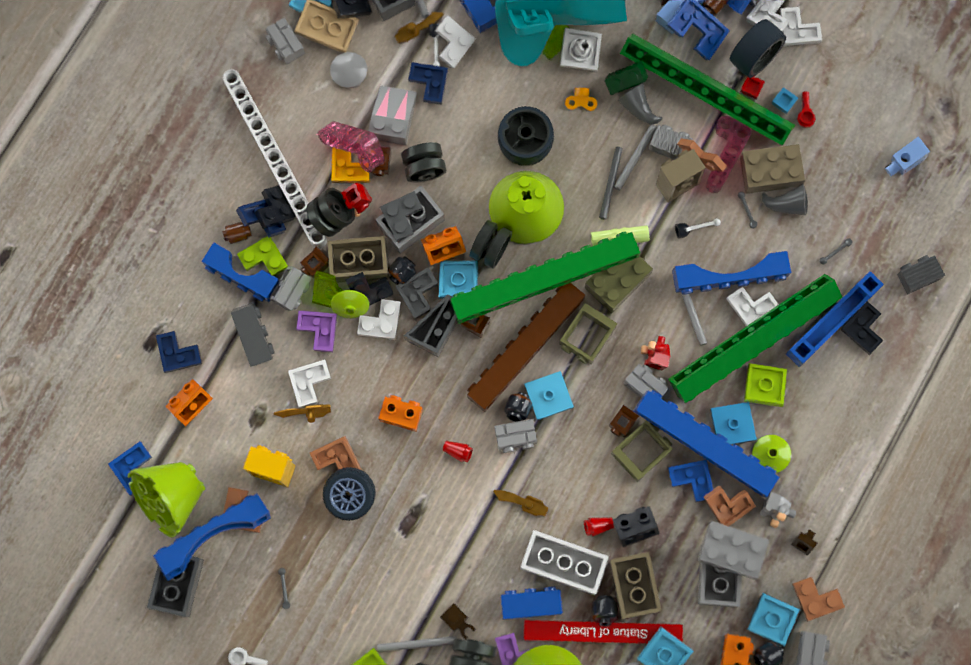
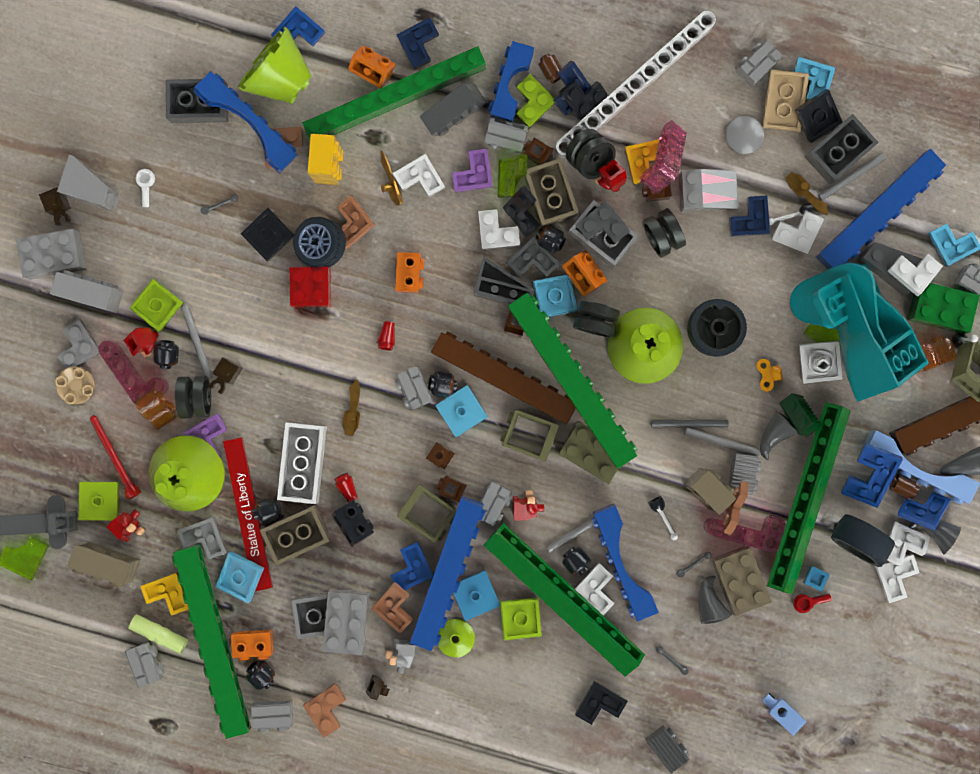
camera: 75 degrees right, 10 degrees up
lime dish [331,290,369,318] -> none
blue brick [501,586,563,620] -> none
yellowish green axle [591,225,650,246] -> none
red tile [740,76,765,100] -> none
medium azure plate [747,593,800,646] -> none
blue arch [786,271,884,367] -> none
none -> black plate [241,208,294,262]
none -> red brick [289,267,331,308]
none -> green brick [302,46,486,140]
none -> reddish brown window [426,442,455,469]
none -> black head [562,547,591,576]

